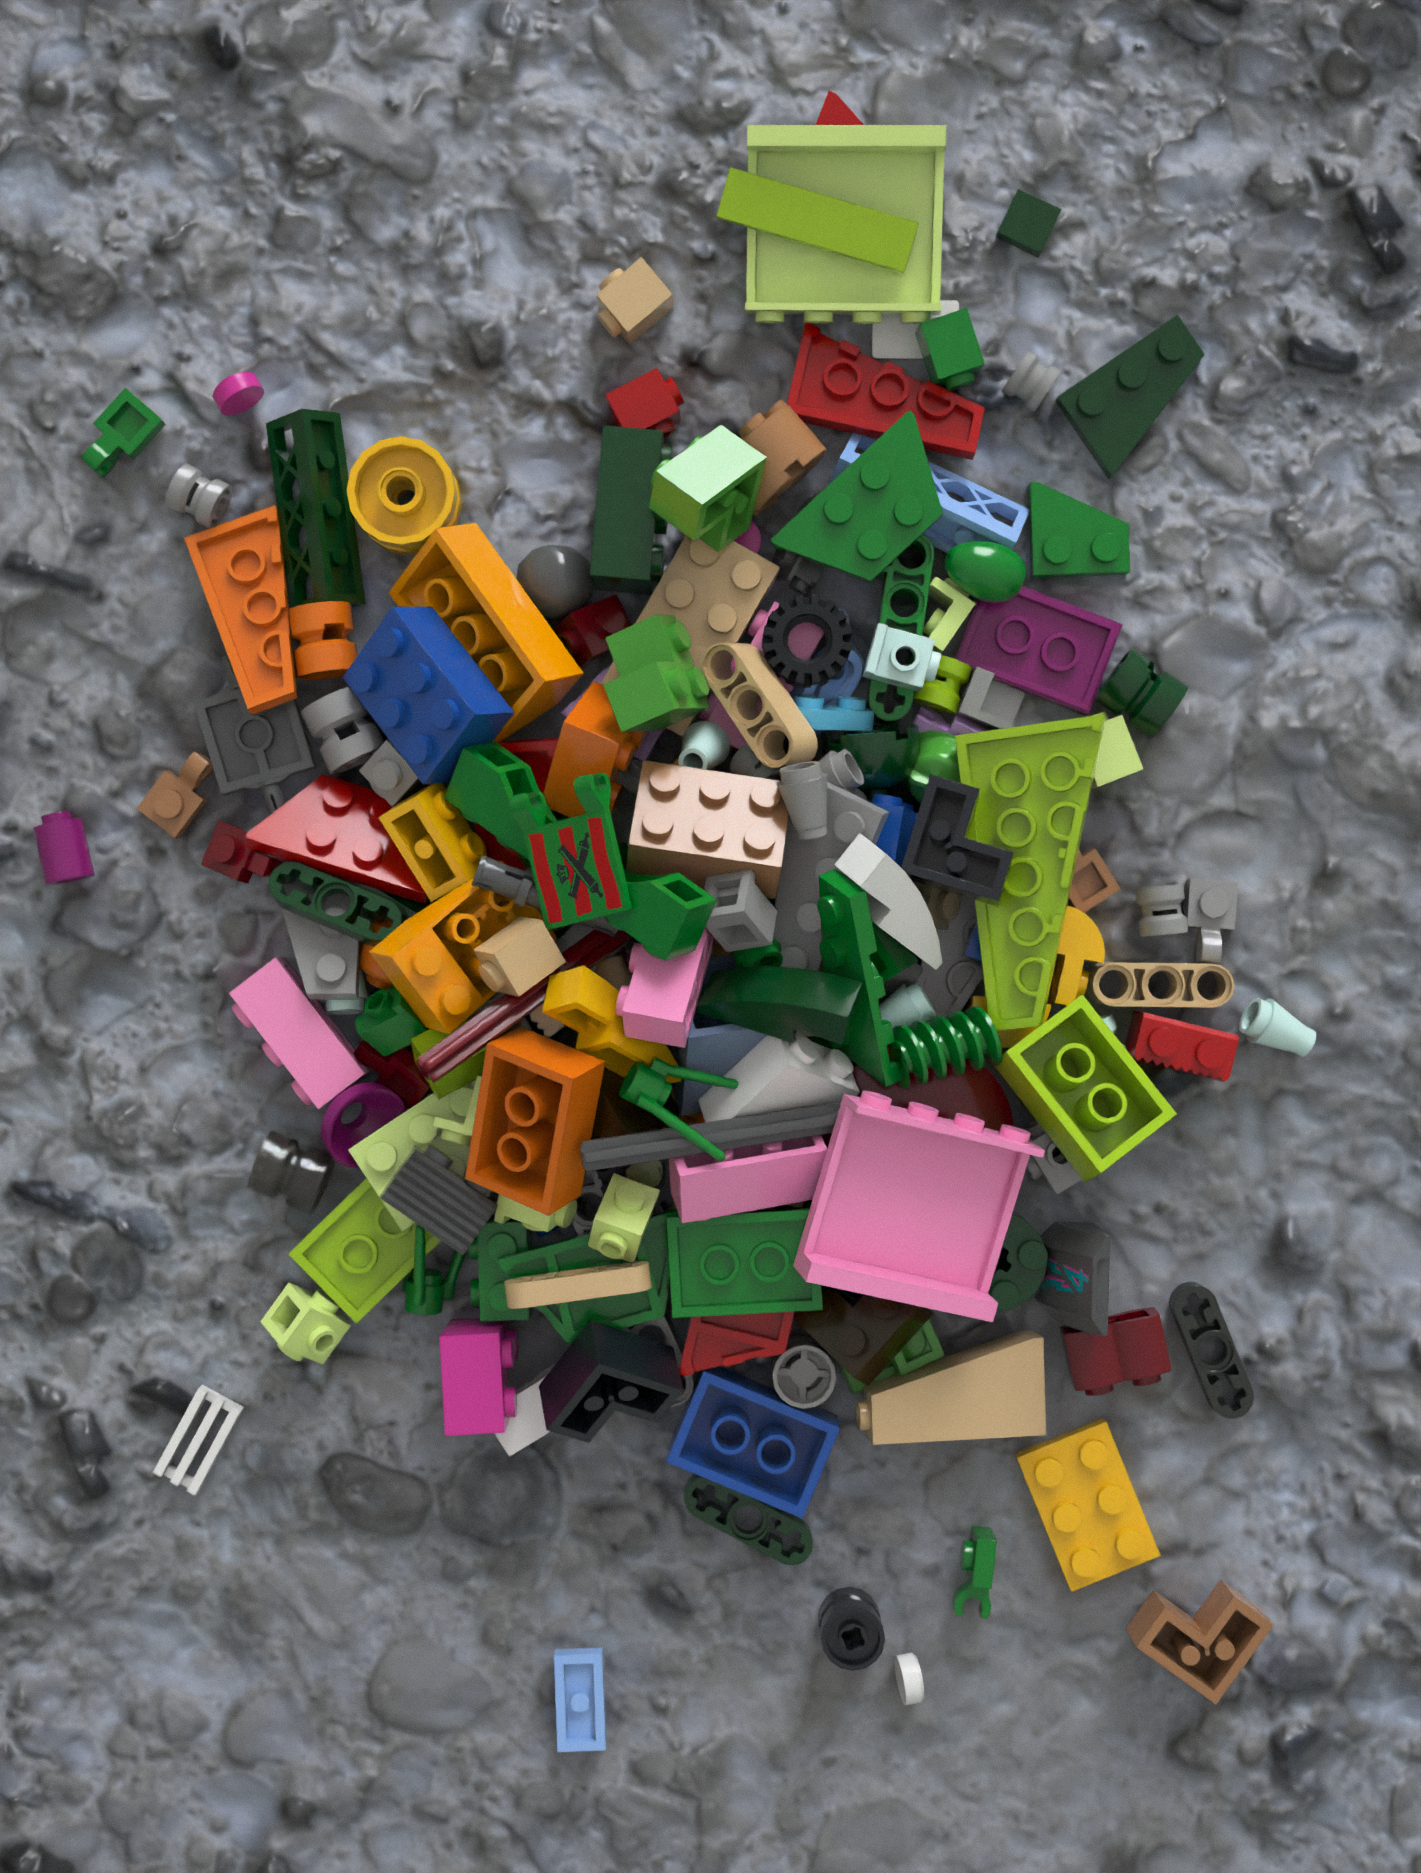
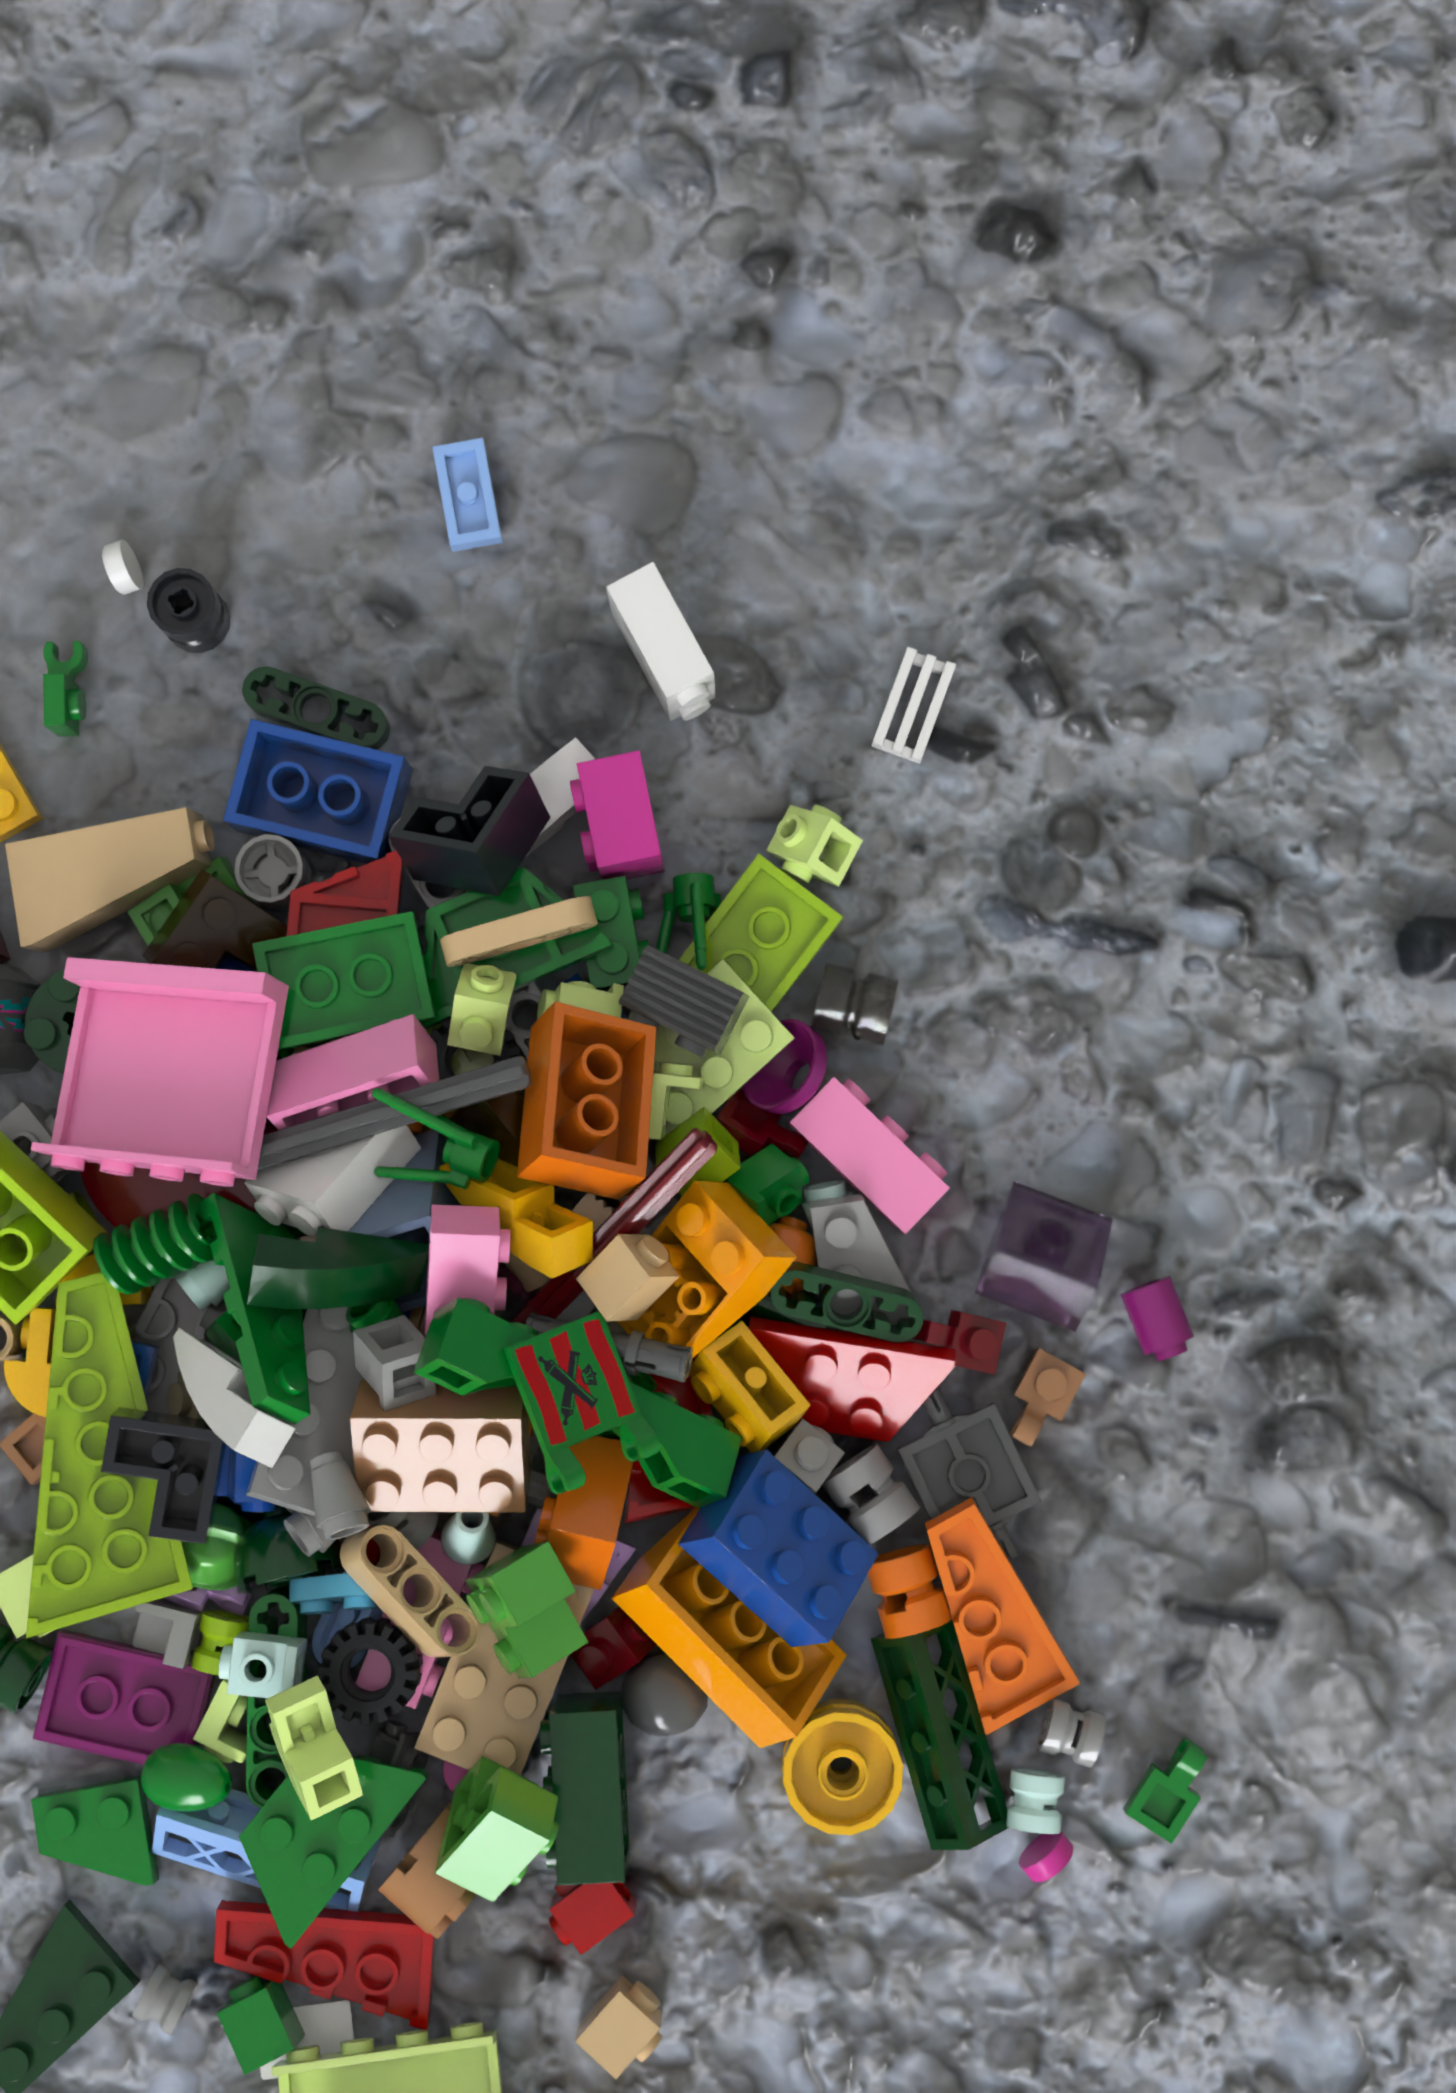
camera: 175 degrees left, 5 degrees down
none -> yellowish green brick [265,1675,363,1820]
none -> white brick [606,562,715,721]
none -> clear purple slope [975,1181,1113,1332]
none -> light aqua wheel [1006,1768,1065,1834]

